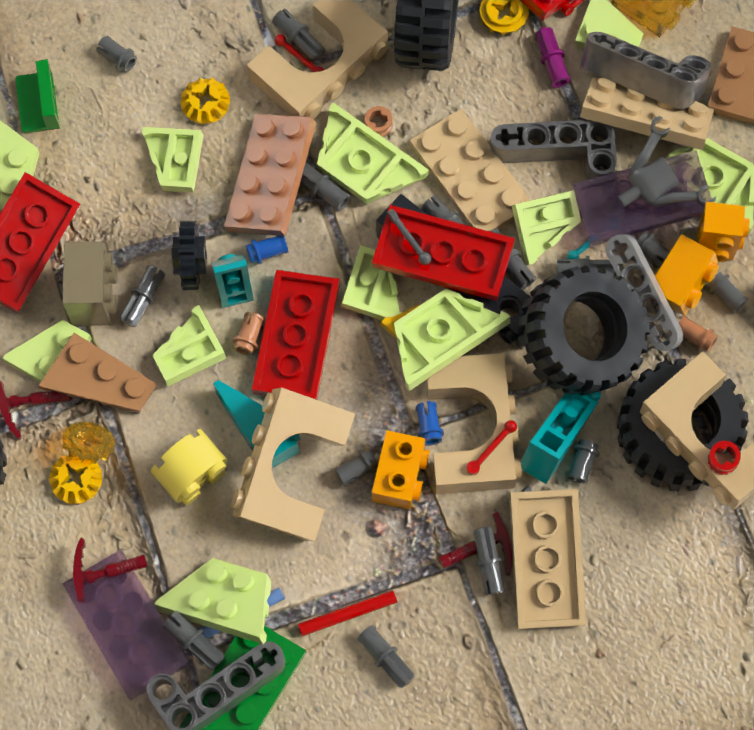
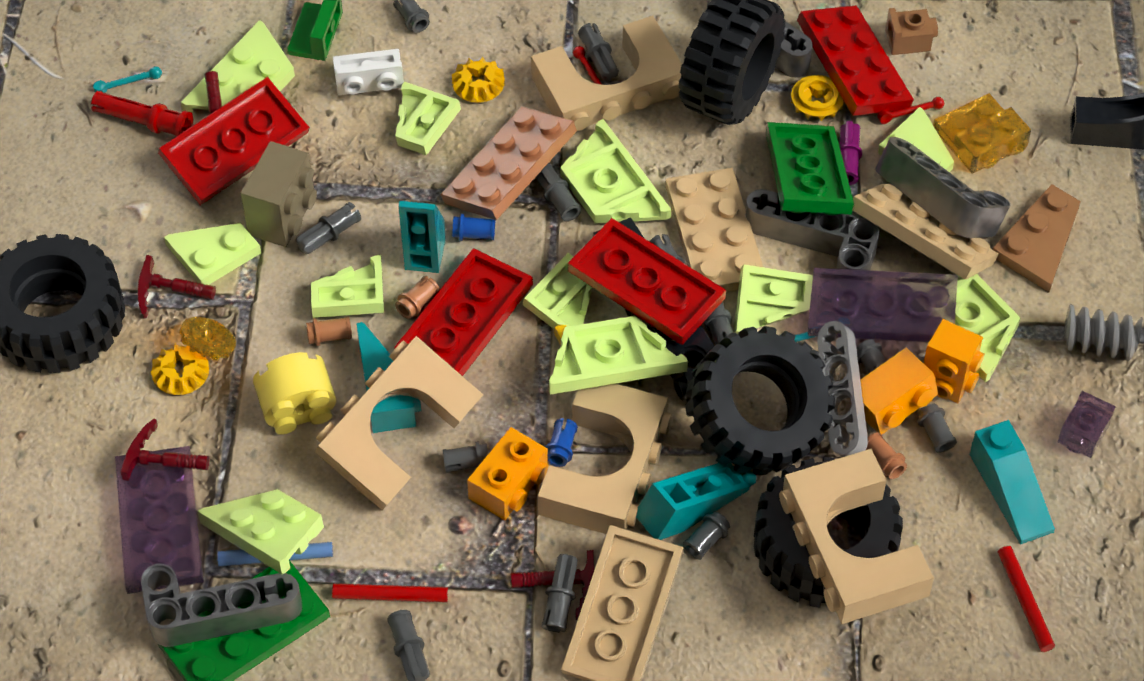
camera: 20 degrees right, 15 degrees down
medium nougat wing [38,333,157,413] -> none
dark grey axle [162,610,224,670] -> none
black gear [171,220,207,291] -> none
nougat bush [364,106,393,136] -> none
dark grey hinge [387,209,431,265] -> none
red hinge [467,420,517,475] -> none
dark grey piece [617,116,717,207] -> none
red bush [708,441,741,475] -> none
none -> nougat pin [306,316,352,346]
none -> white bracket [333,49,404,96]
none -> green plate [765,122,854,215]

